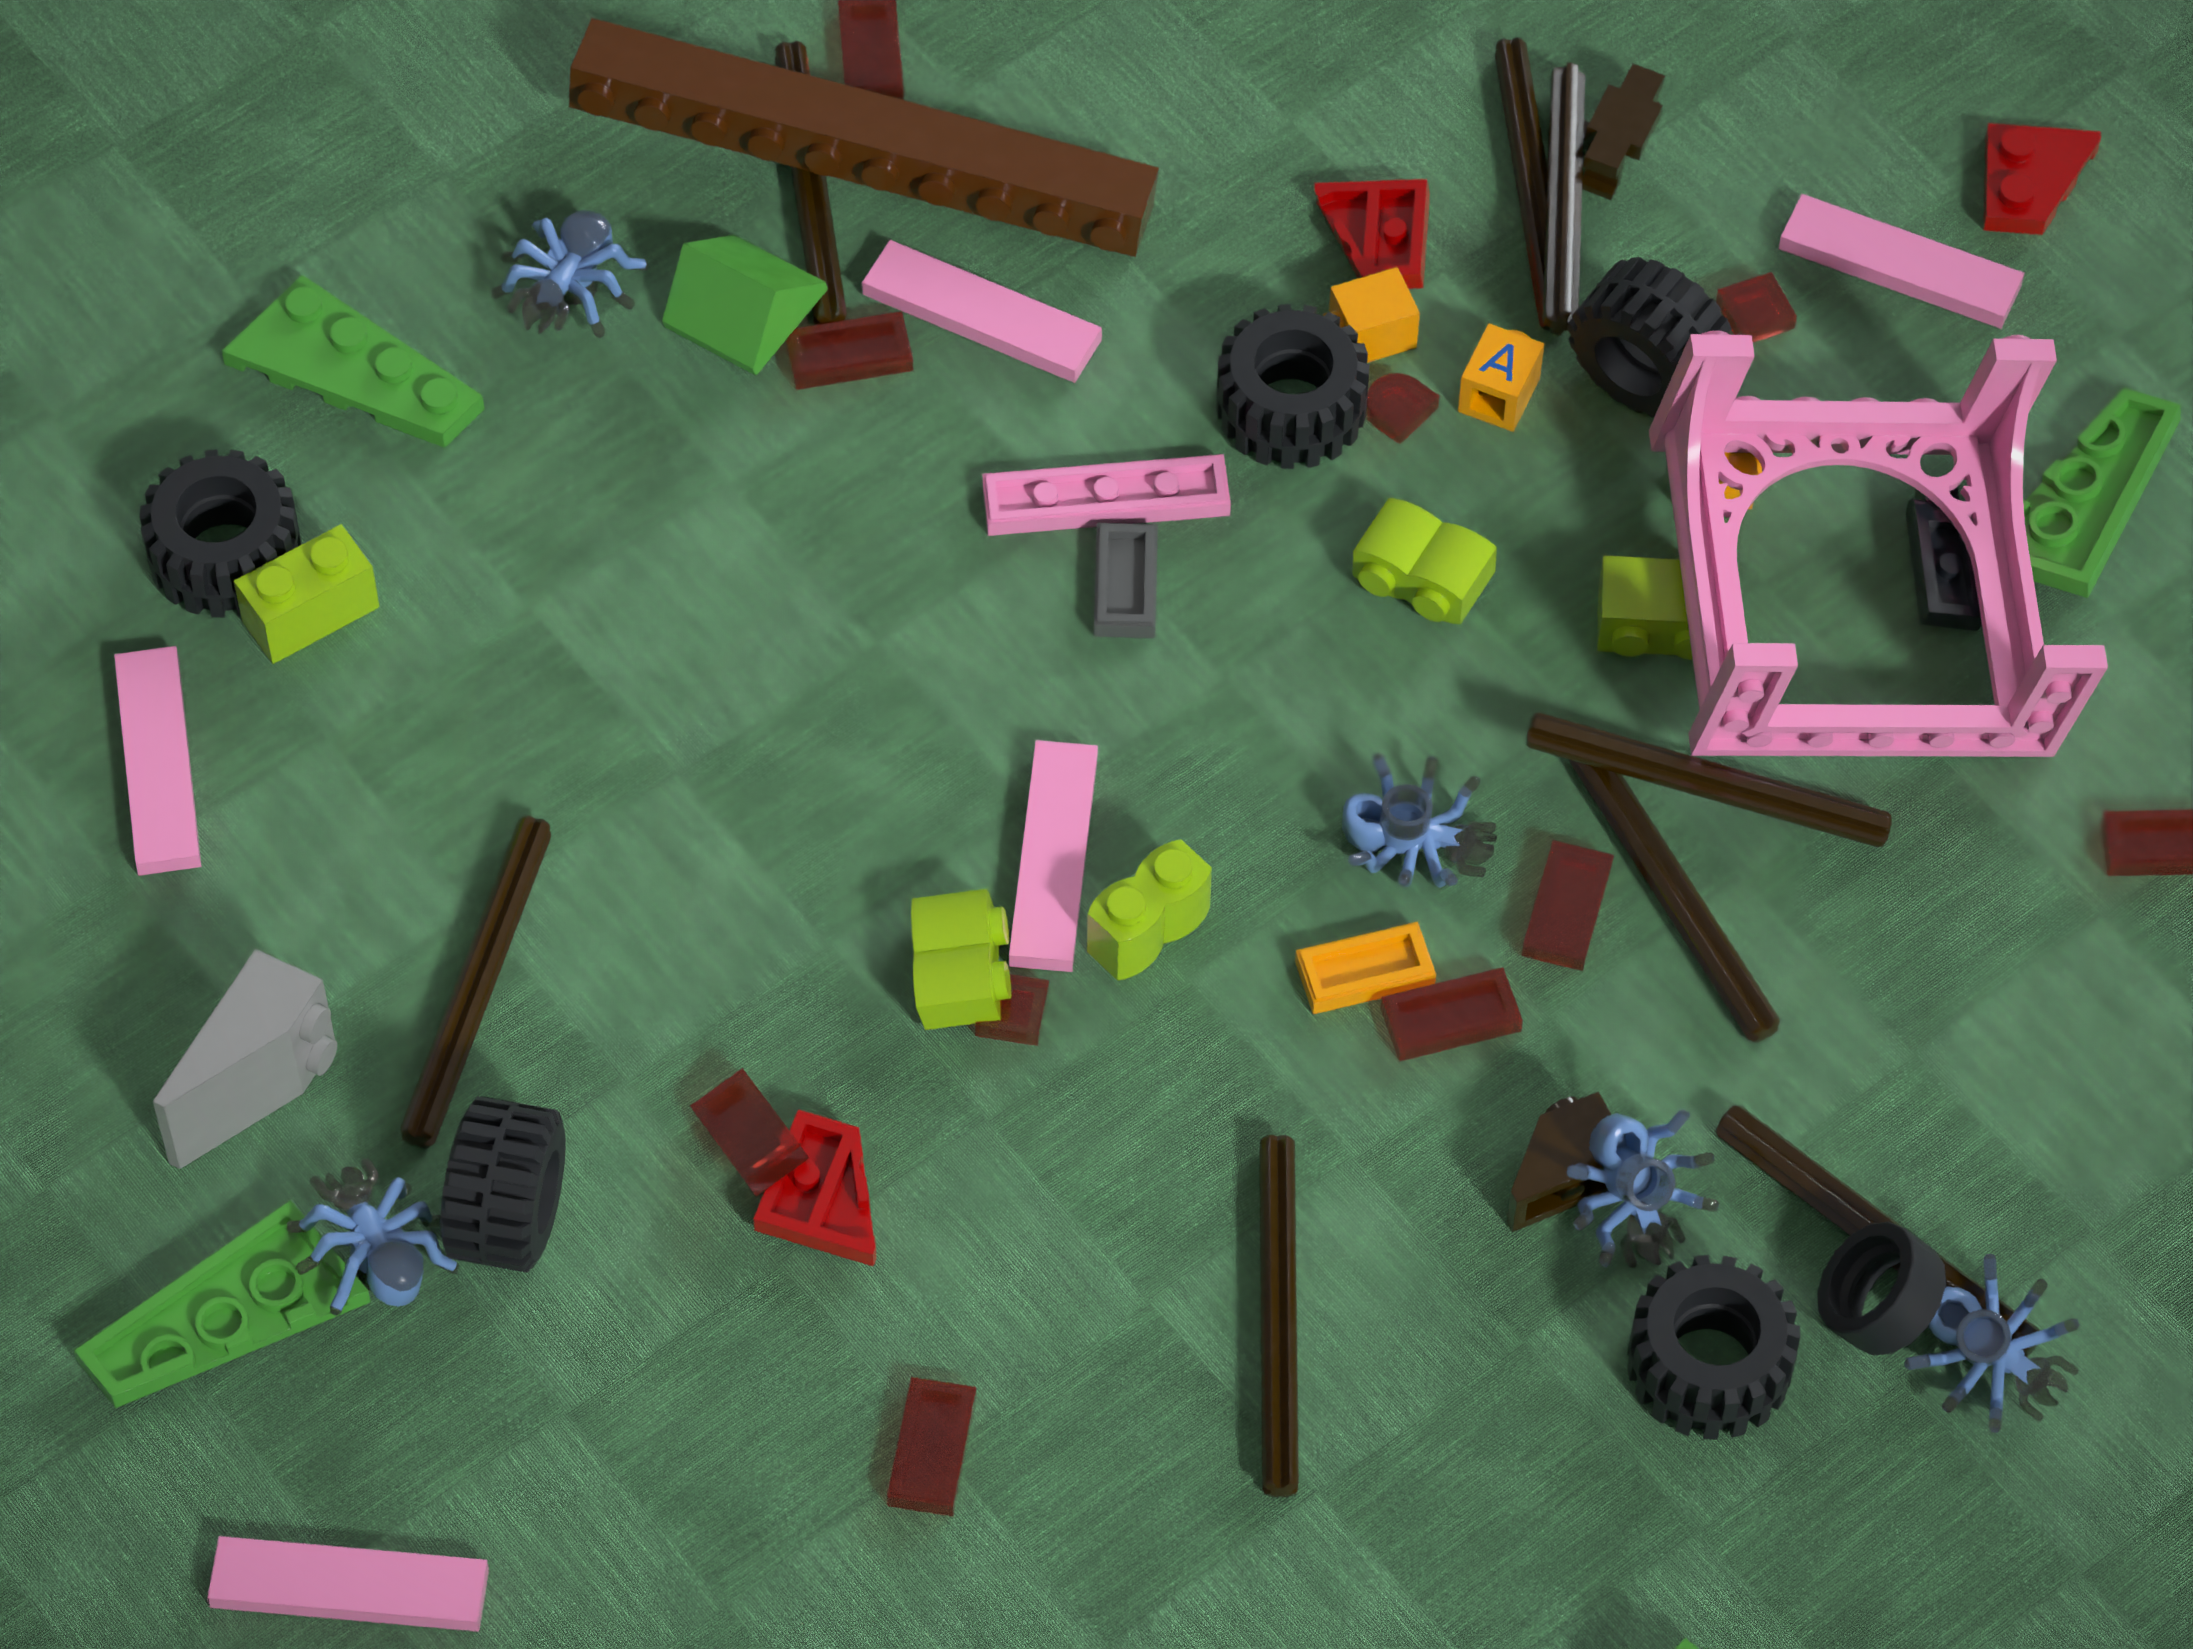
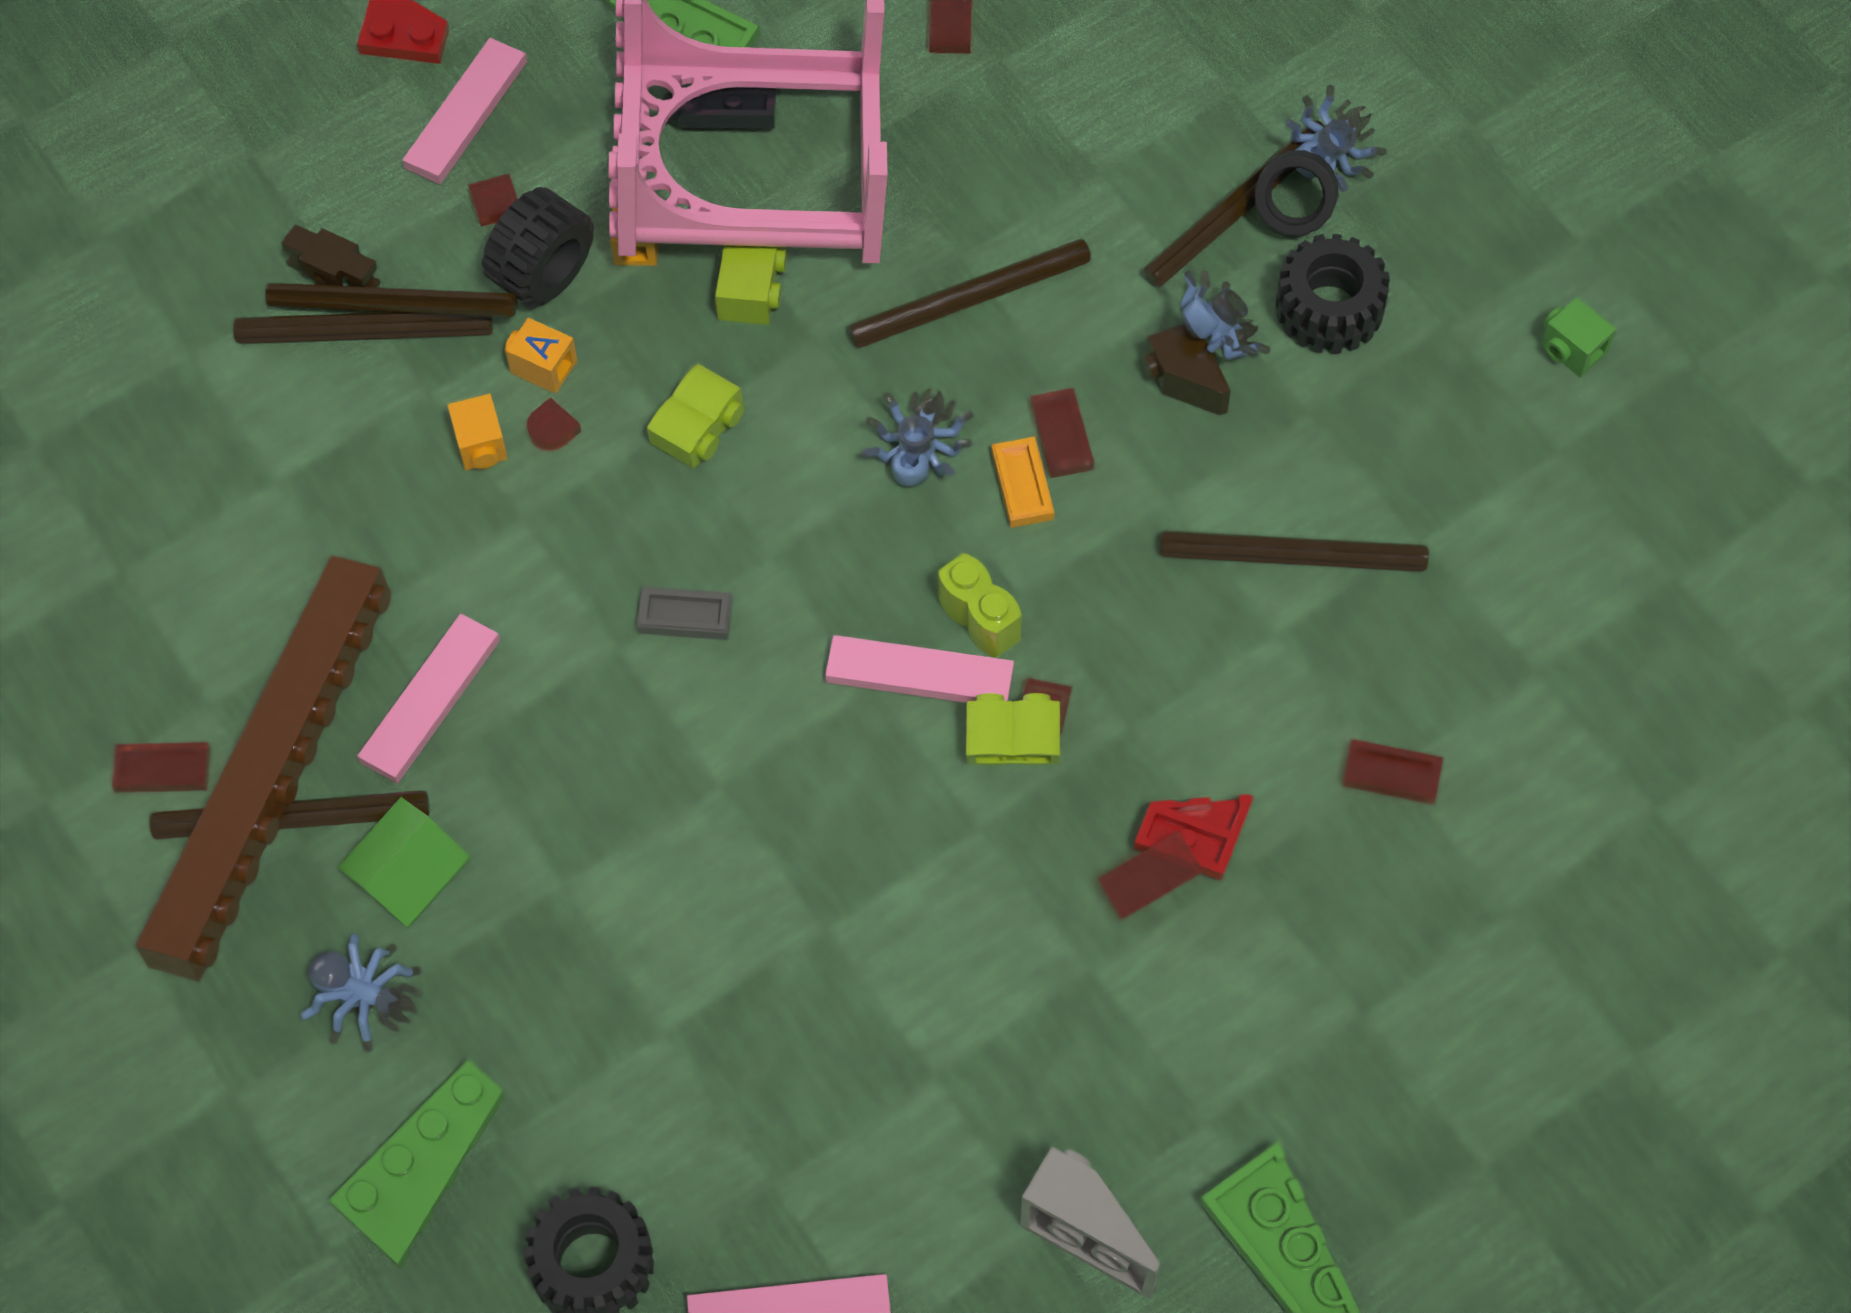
camera: 85 degrees left, 5 degrees up
bright pink tile [208,1536,489,1632] -> none
lime brick [234,524,380,664] -> none
animal [286,1158,459,1316] -> none
dark brown axle [400,815,551,1149] -> none
black tyre [440,1096,566,1273] -> none
clear red tile [785,311,914,390] -> none
bright pink tile [982,454,1231,536] -> none
black tyre [1216,304,1370,470] -> none
red wing [1314,179,1430,289] -> none
clear red tile [1521,840,1614,971] -> none
dark brown axle [1525,713,1892,848] -> none

